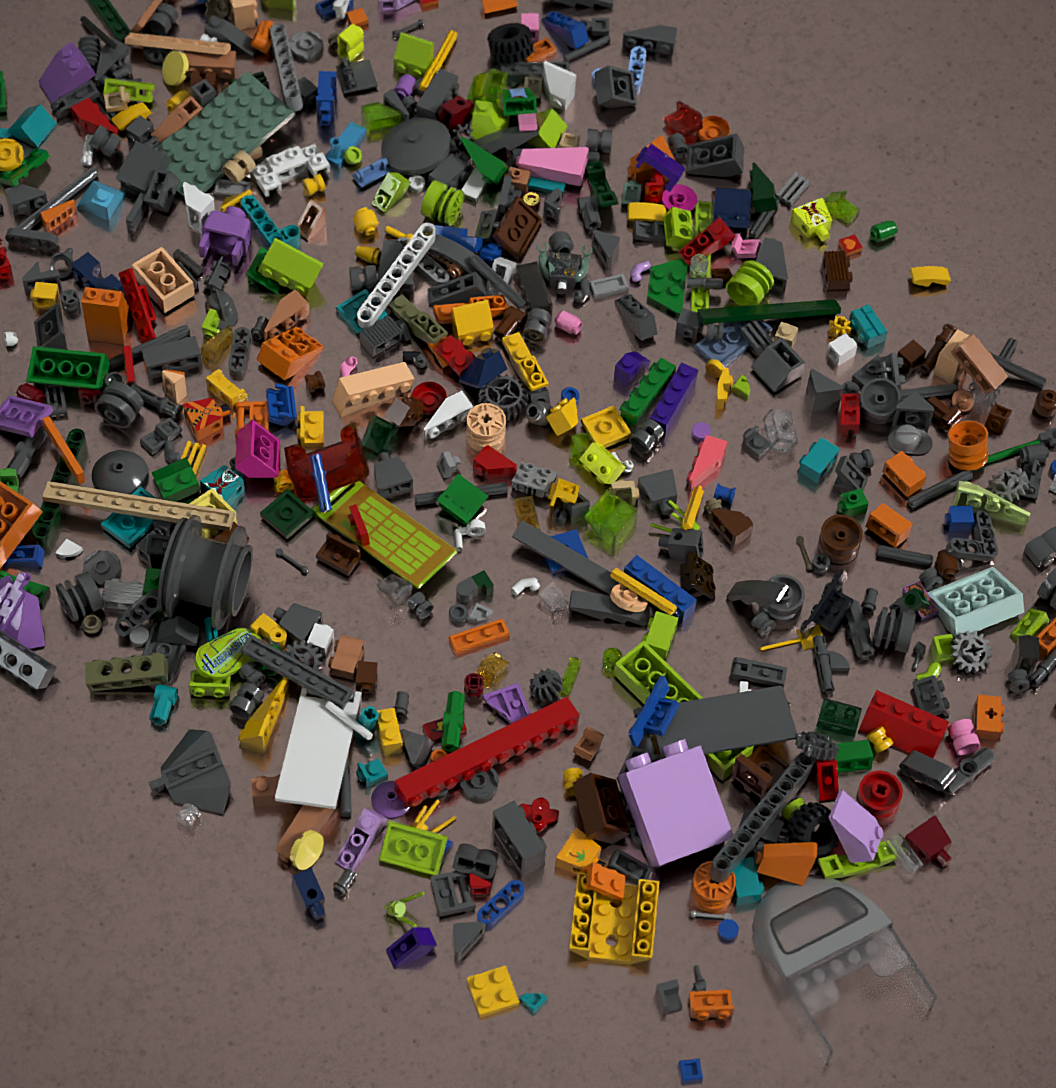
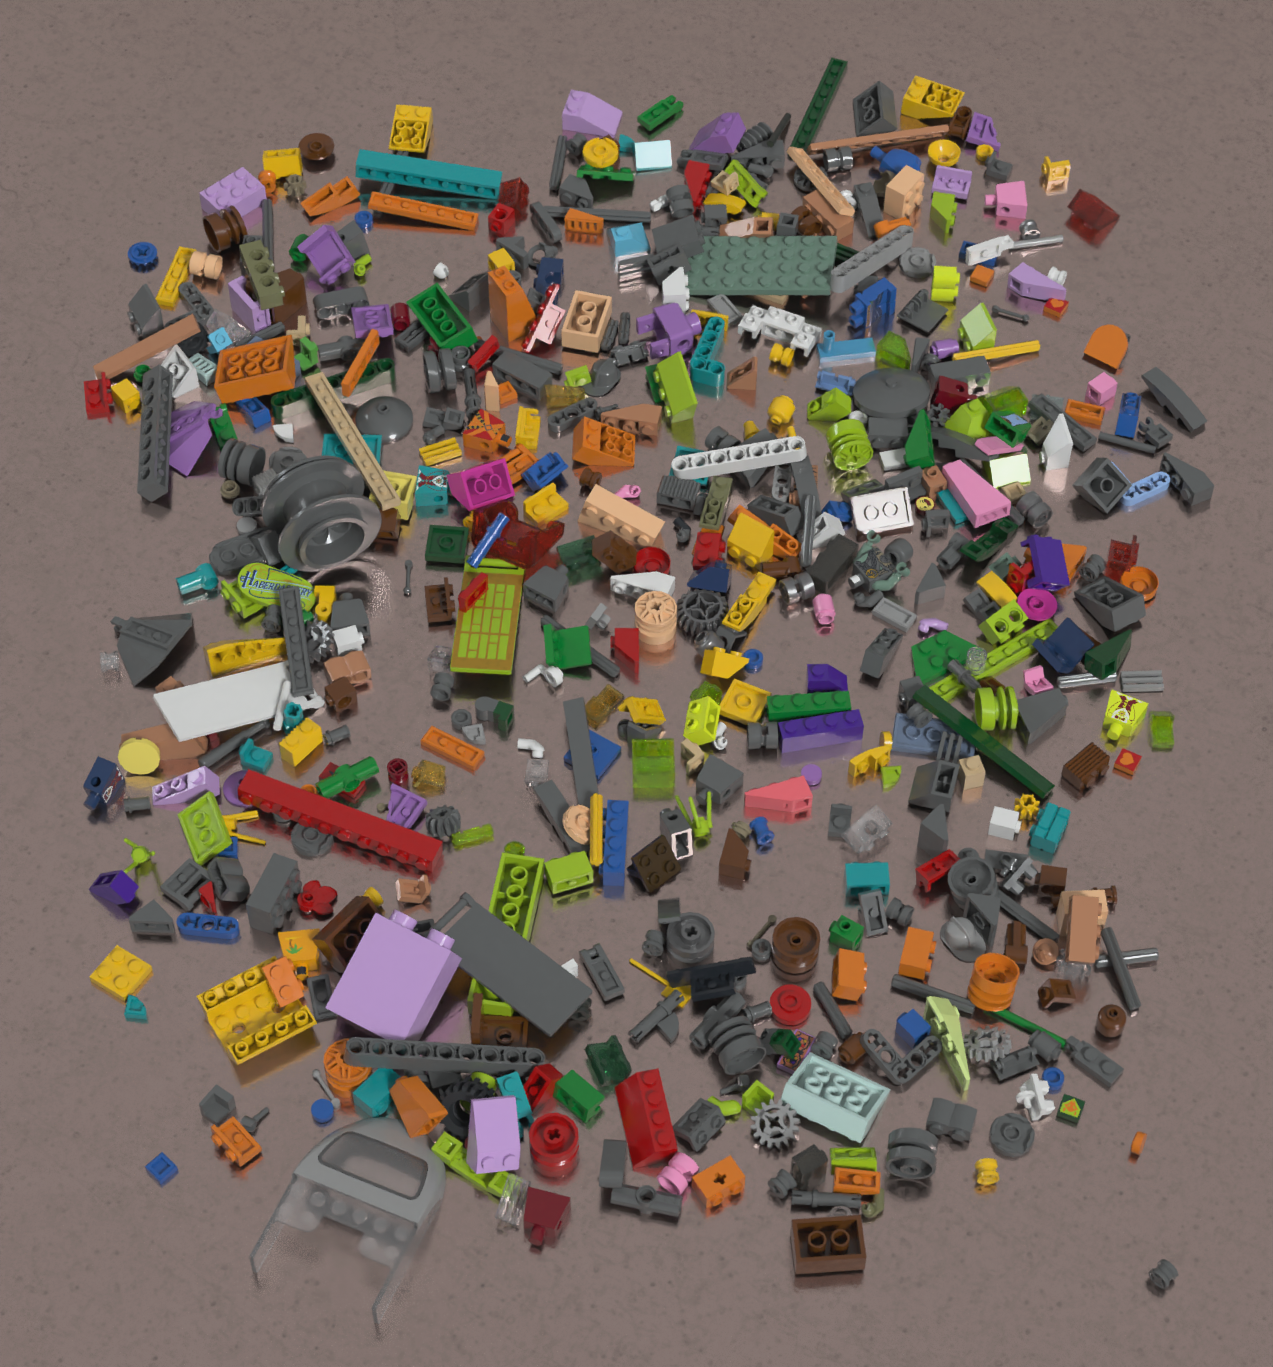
camera: 55 degrees right, 5 degrees down
olive brick [85,653,168,692] -> none
green slope [151,457,201,502] -> none
light yellow tile [162,51,189,86] -> none
tan wheel [222,150,256,184] -> none
dark grey wheel [228,682,264,720] -> none
lime tile [343,146,362,165] -> none
flat silver slope [400,729,434,769] -> none
blue slope [433,224,483,253] -> none
black tyre [487,23,533,64] -> none
light grey hinge [512,462,558,499] -> none
blue bracket [629,676,679,747] -> none
red slope [678,217,736,265] -> none
yellow axle [681,485,704,531] -> none
flat silver gear [795,731,839,760] -> none
yellow wheel [866,726,893,753] -> none
green brick [870,220,898,242] -> none
yellow slope [909,266,951,287] -> none
none -> teal hinge [496,1071,534,1138]
none -> red piece [770,984,811,1025]

